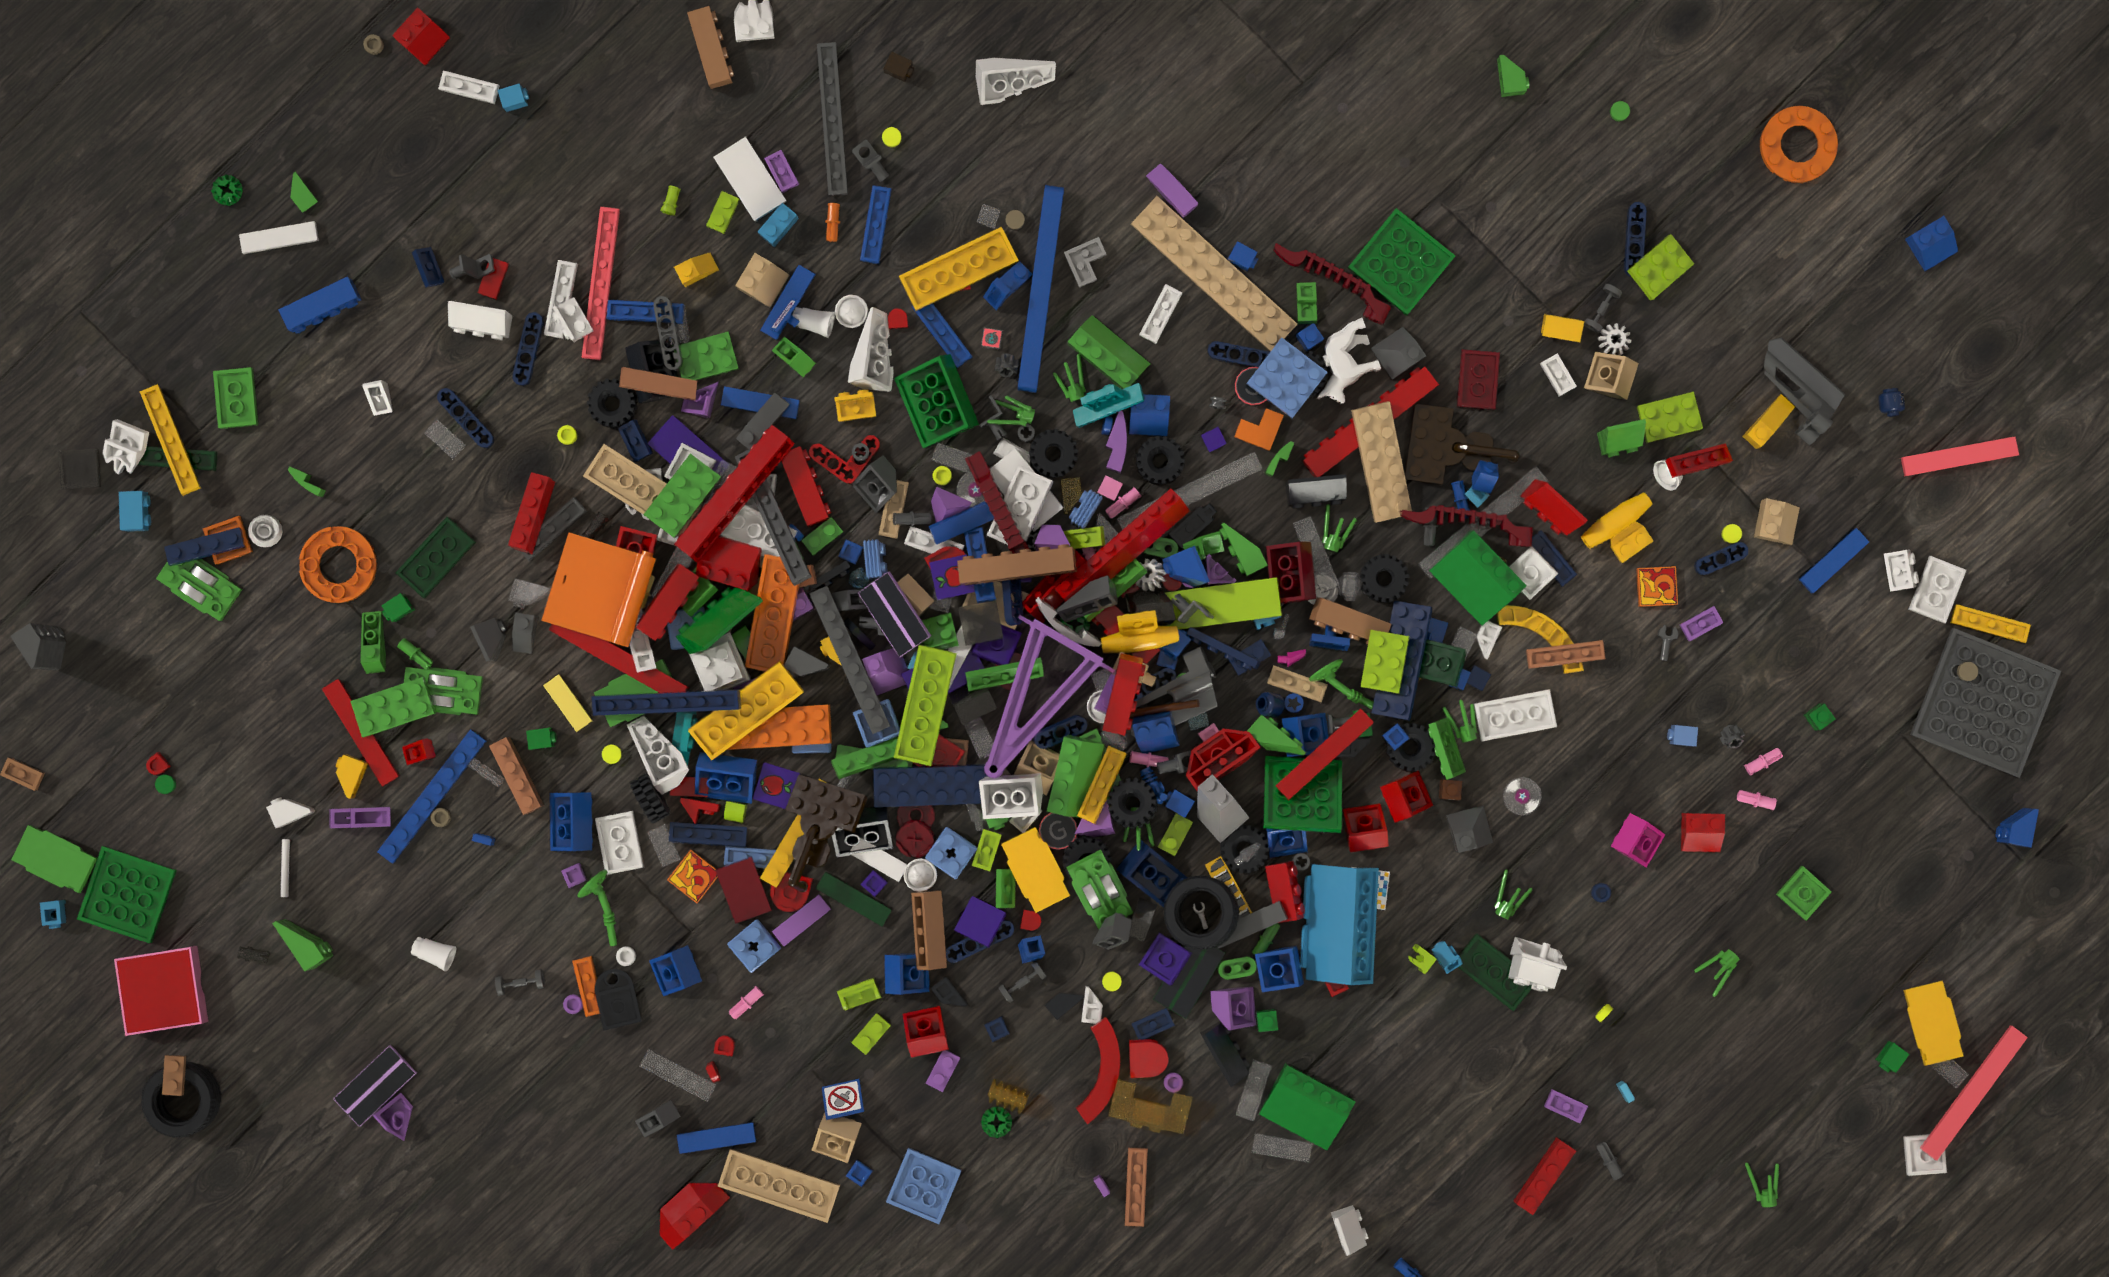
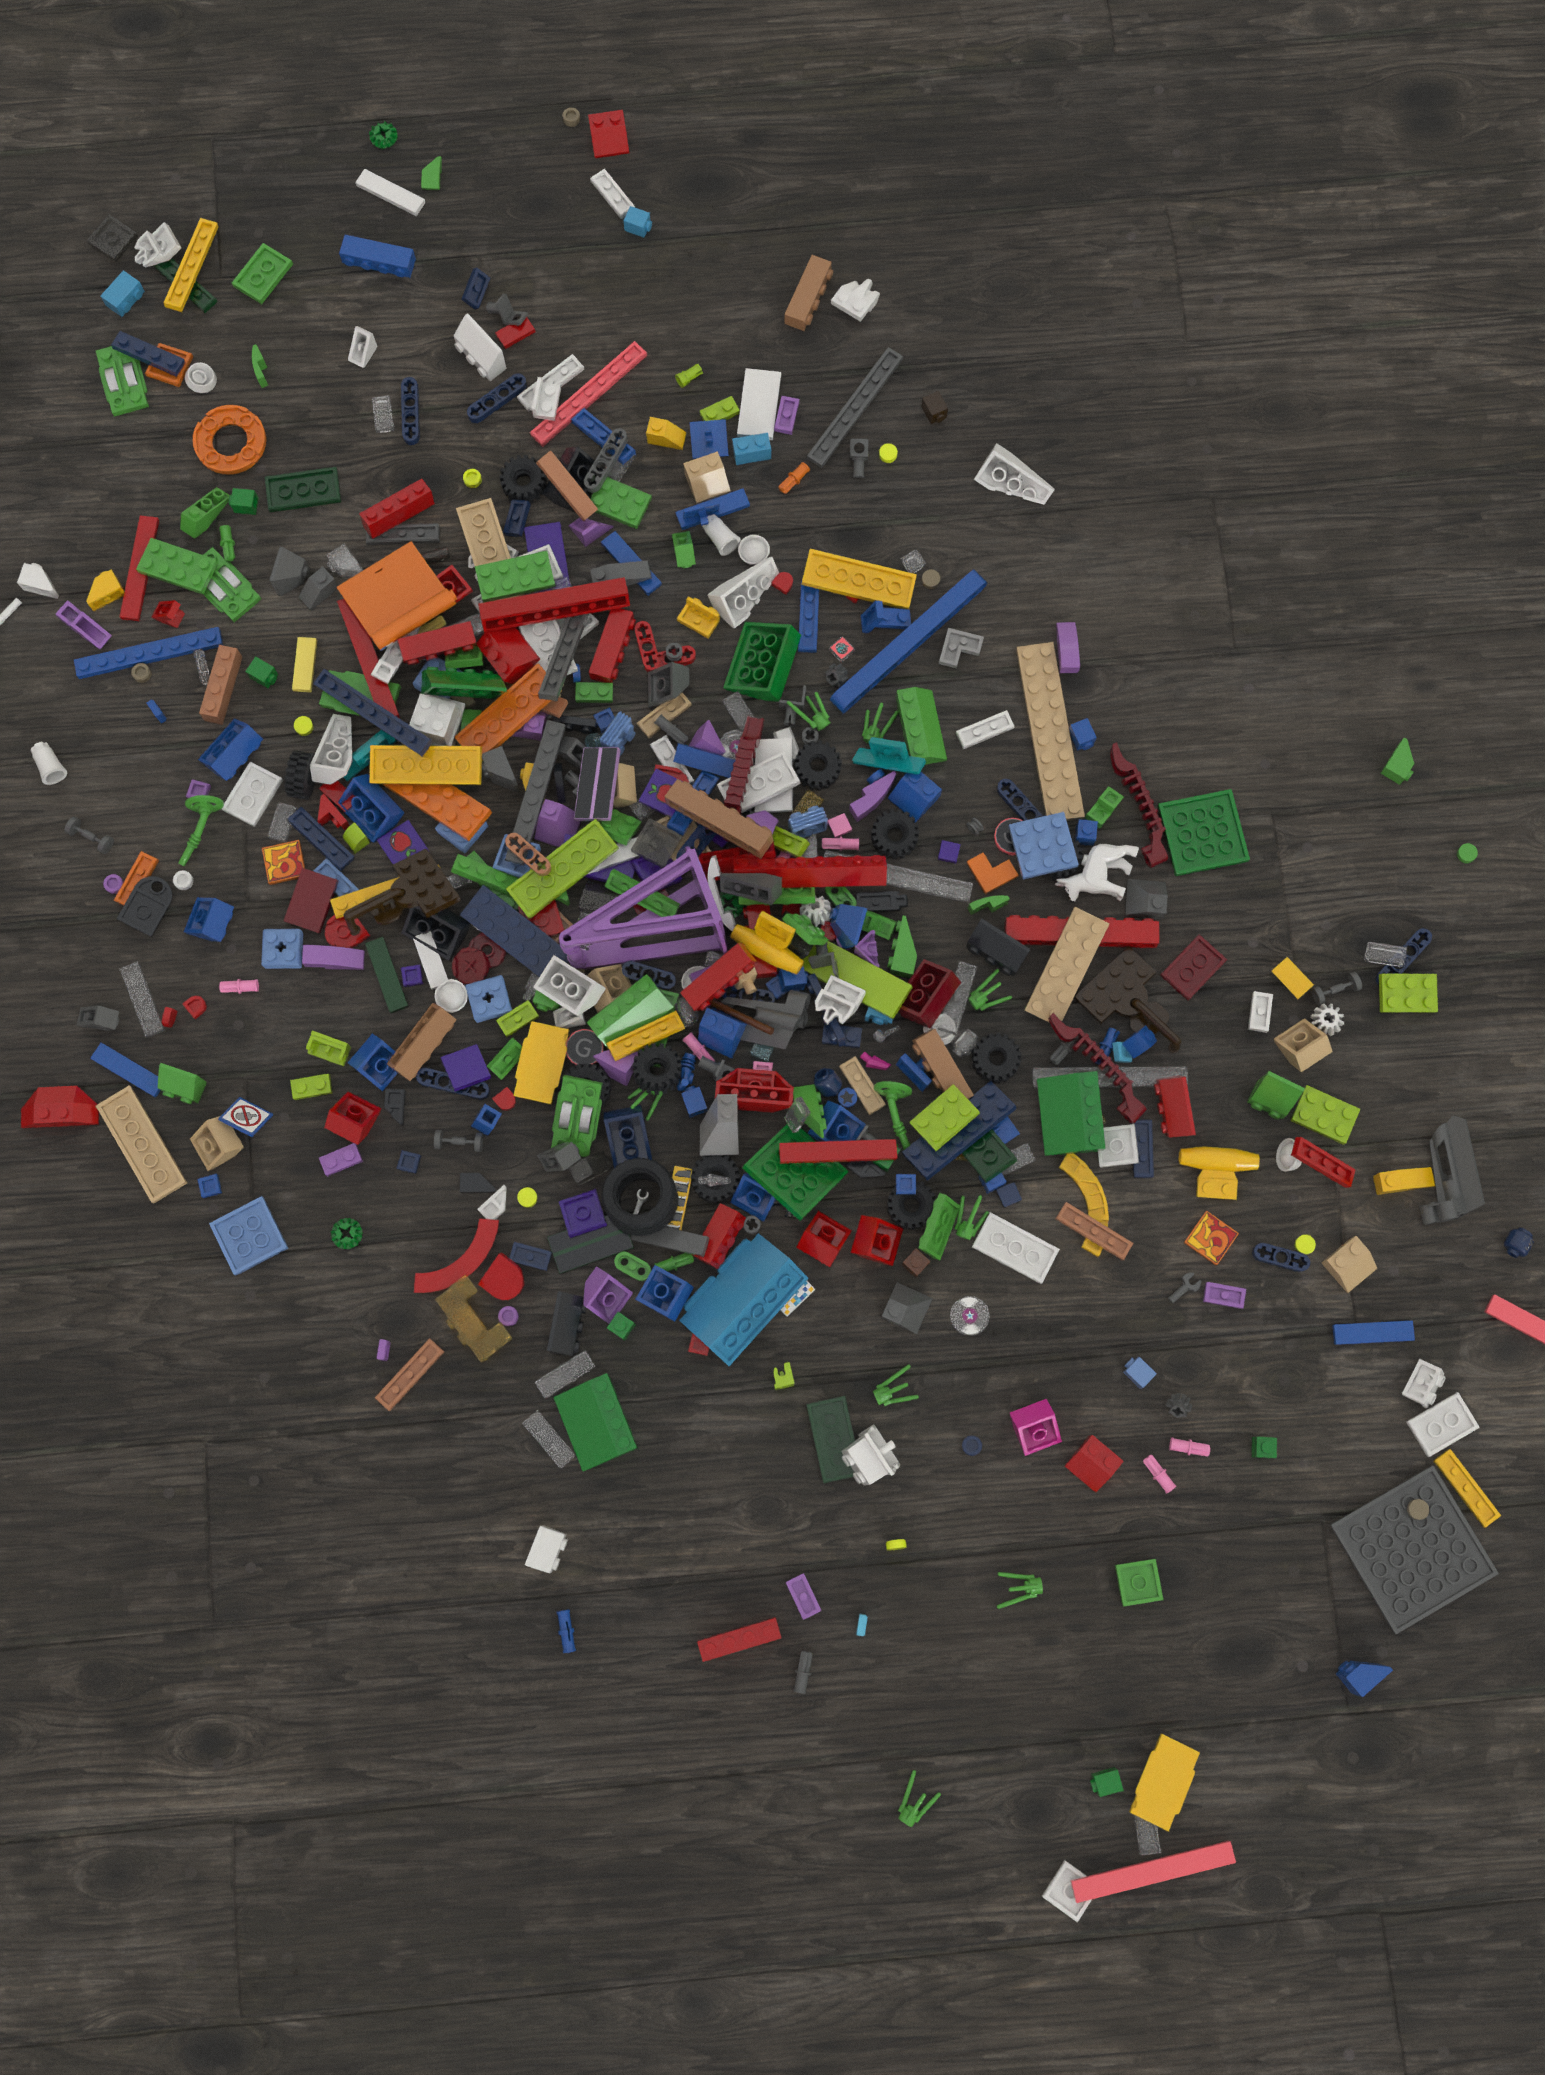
camera: 40 degrees right, 10 degrees down
blue tile [860,185,892,264] -> none
neon yellow tile [933,466,952,486] -> none
clear yellow piece [987,1079,1030,1114] -> none
lime plate [1158,813,1193,856] -> none
dark azure brick [1432,941,1463,974] -> none
white tile [1476,621,1502,659] -> none
none -> bright green slope [157,1063,207,1105]
none -> nougat beam [505,833,552,876]
none -> blue piece [690,419,729,459]
none -> bright green plate [782,913,828,946]
none -> clear tile [784,1097,811,1133]
none -> white plate [815,975,866,1025]
none -> clear tile [1364,942,1407,967]

